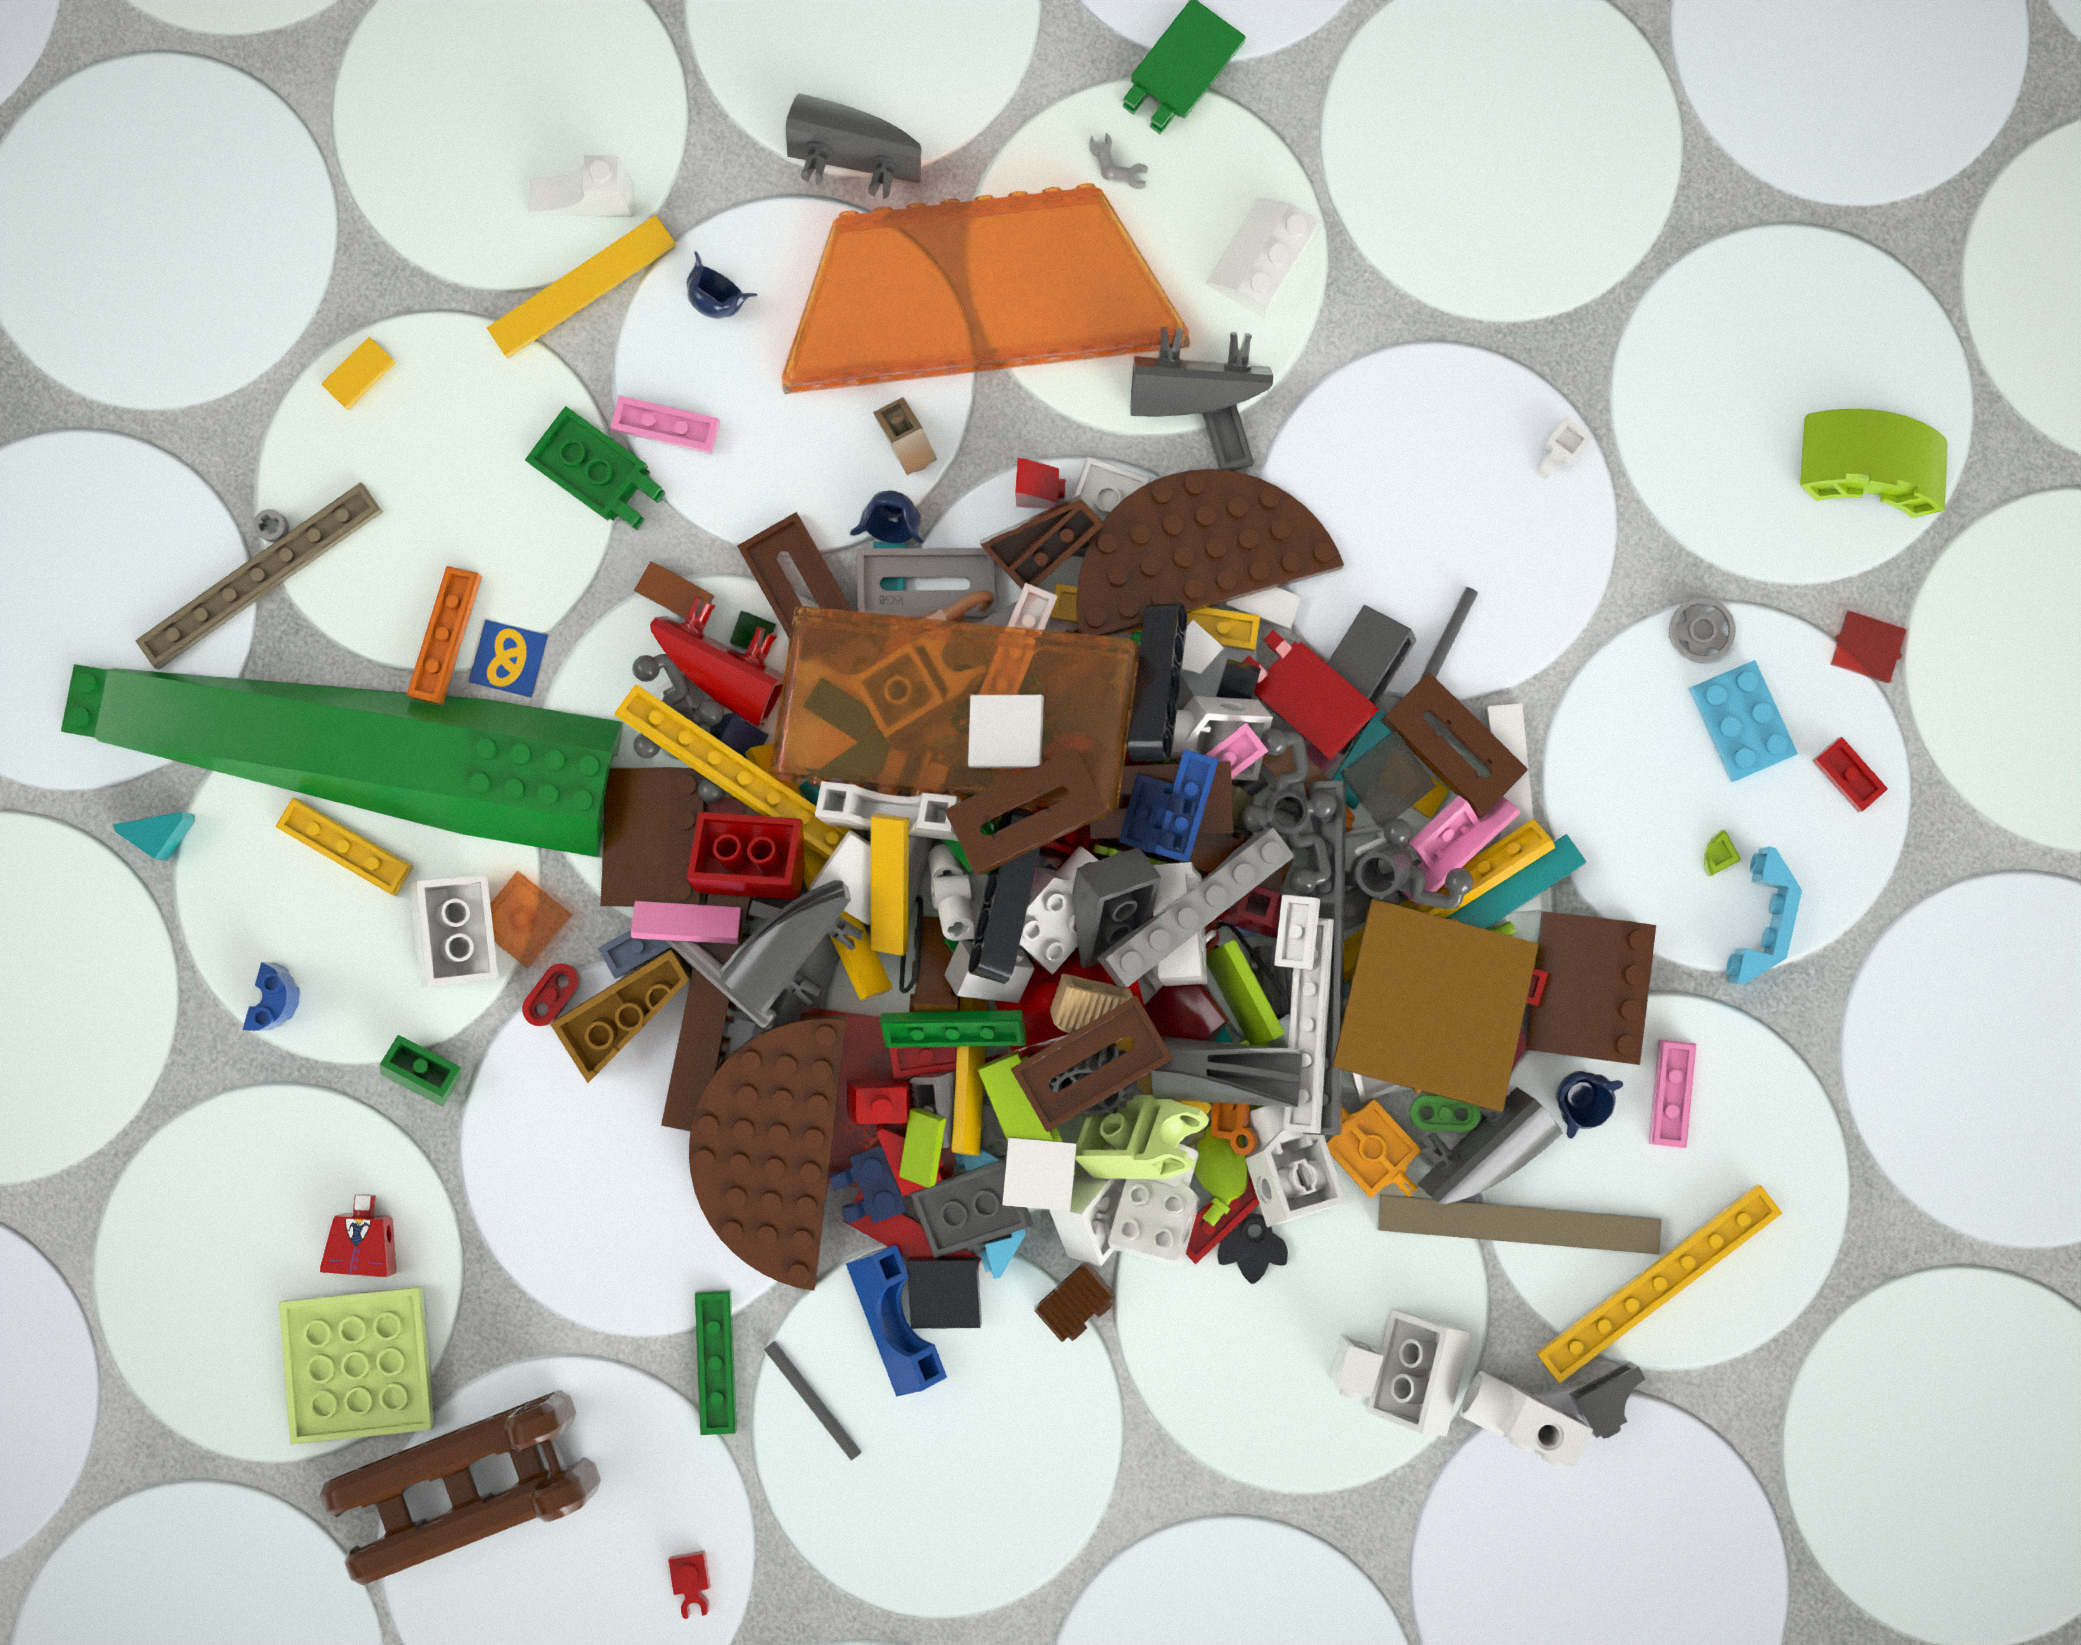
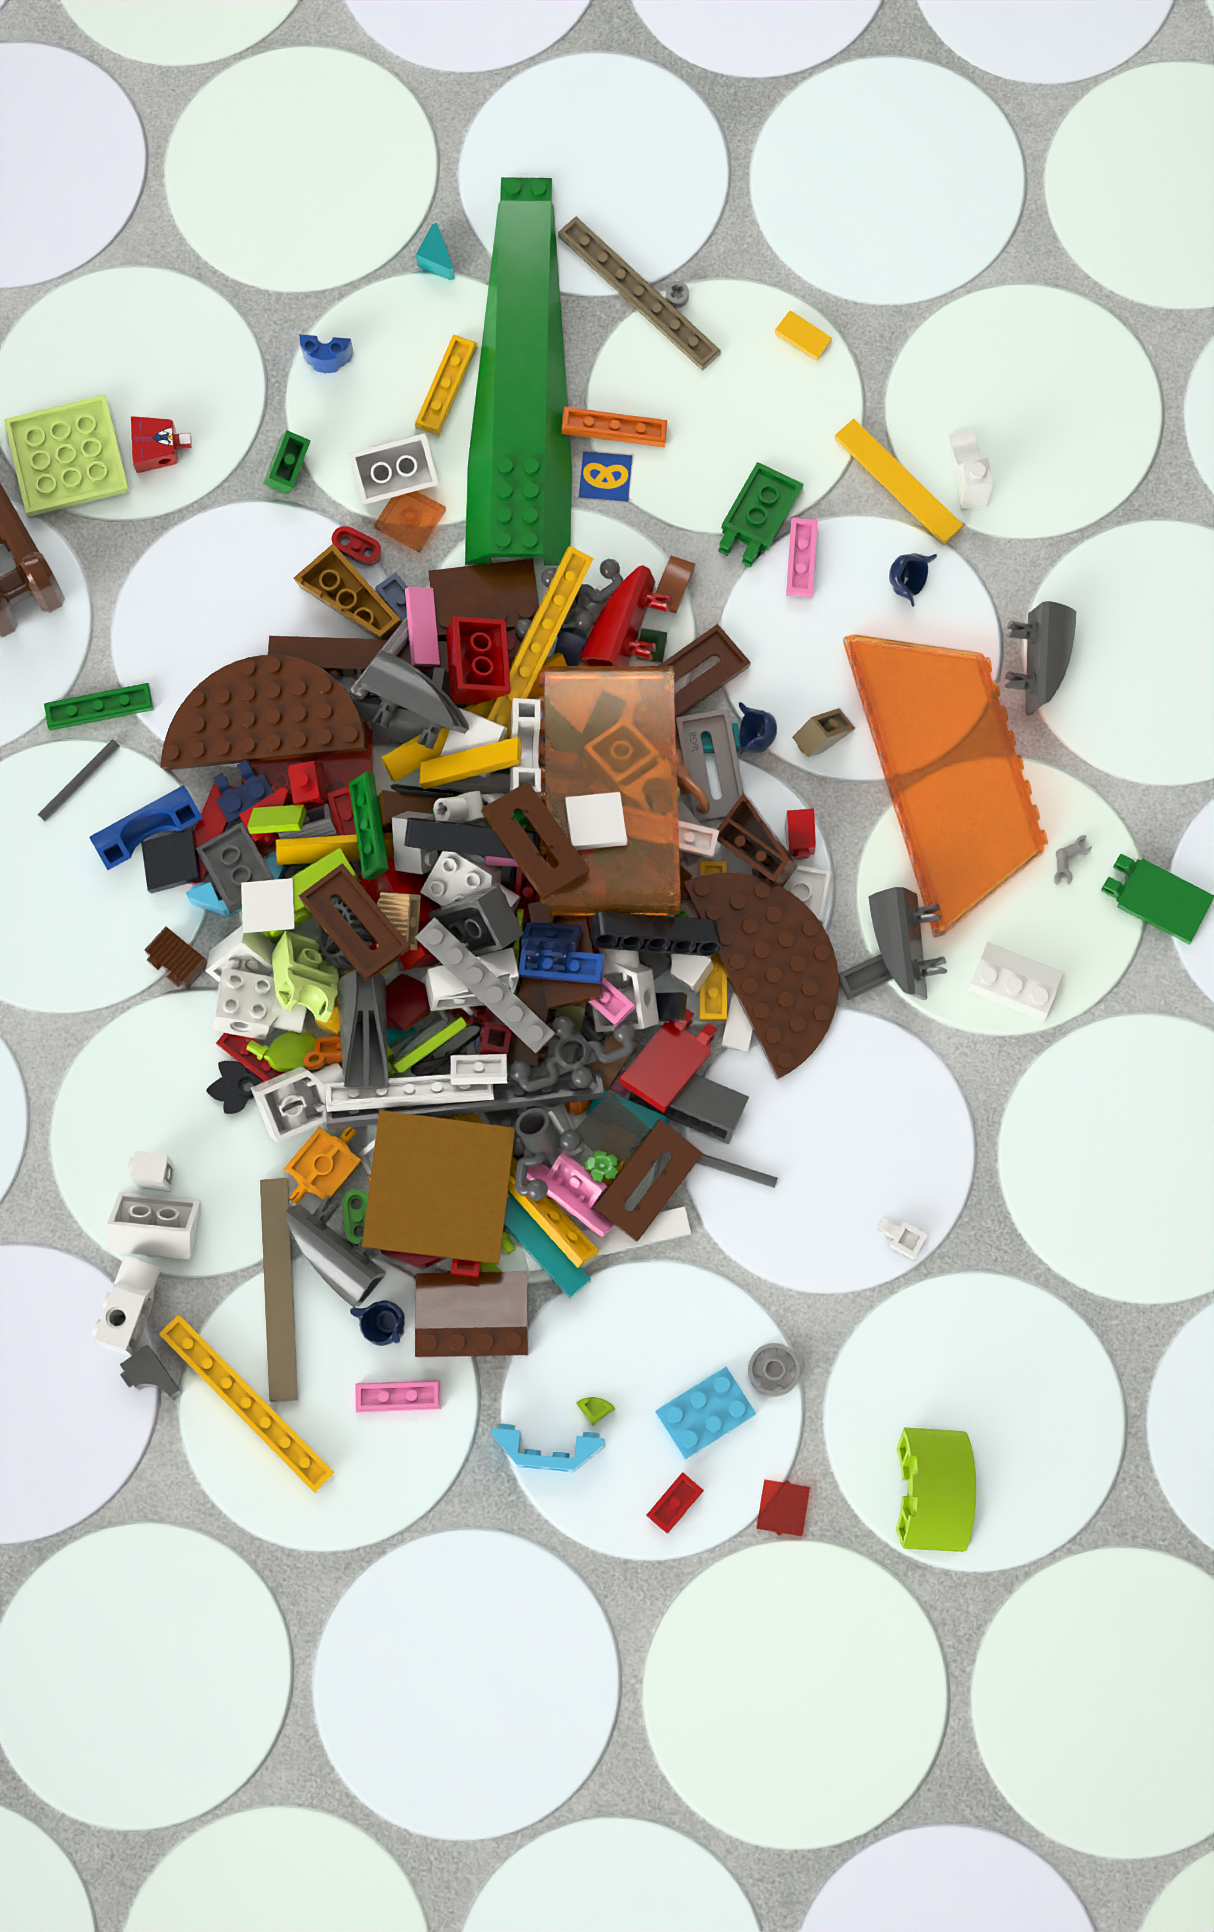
camera: 80 degrees right, 10 degrees down
none -> bright green plant [585,1150,618,1182]

